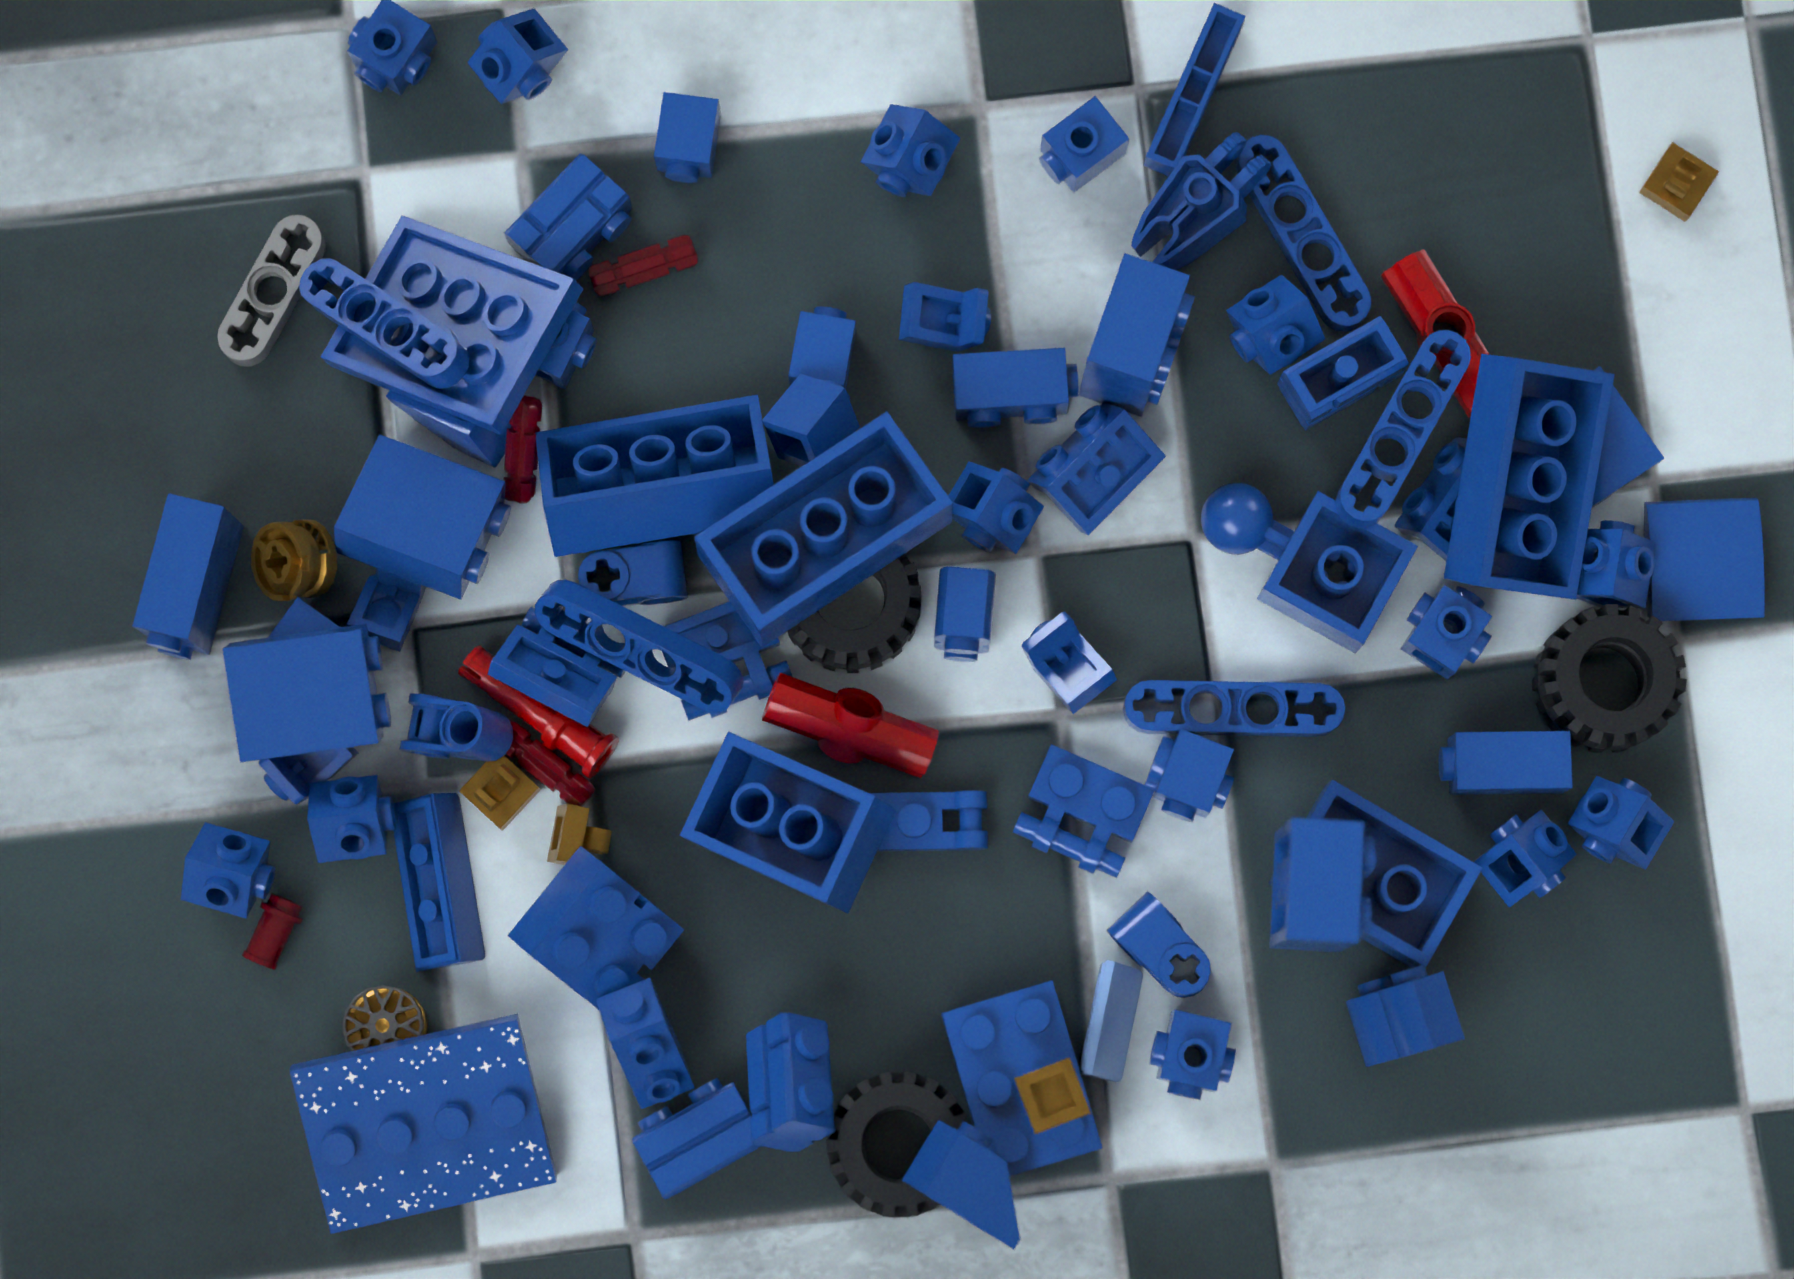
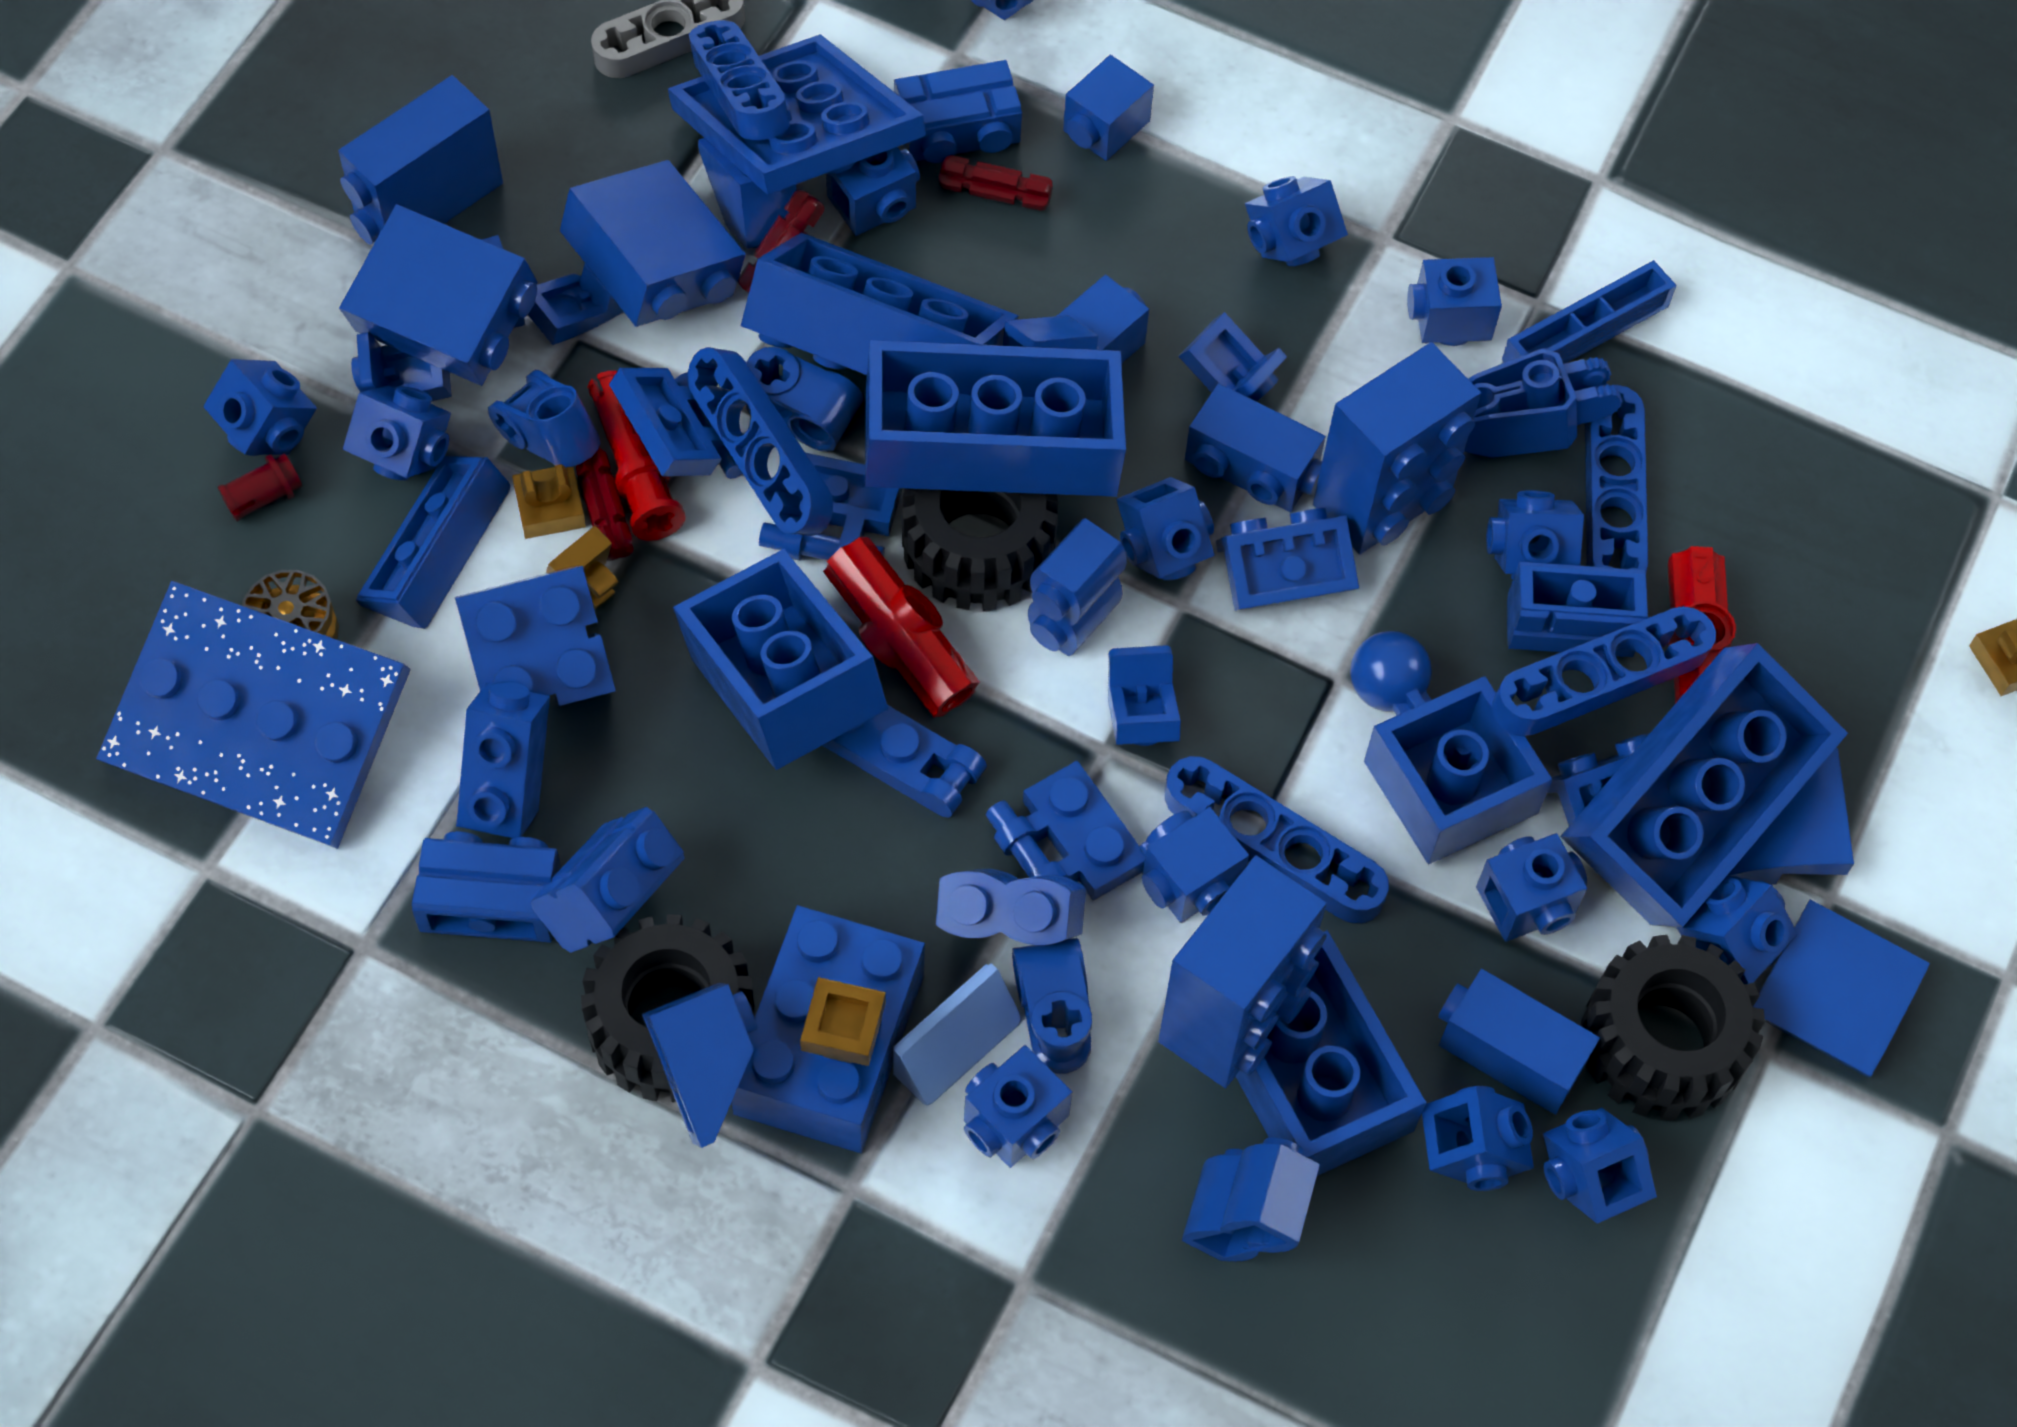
camera: 30 degrees right, 20 degrees down
pearl gold wheel [251,519,337,601] -> none
none -> blue brick [936,869,1086,945]

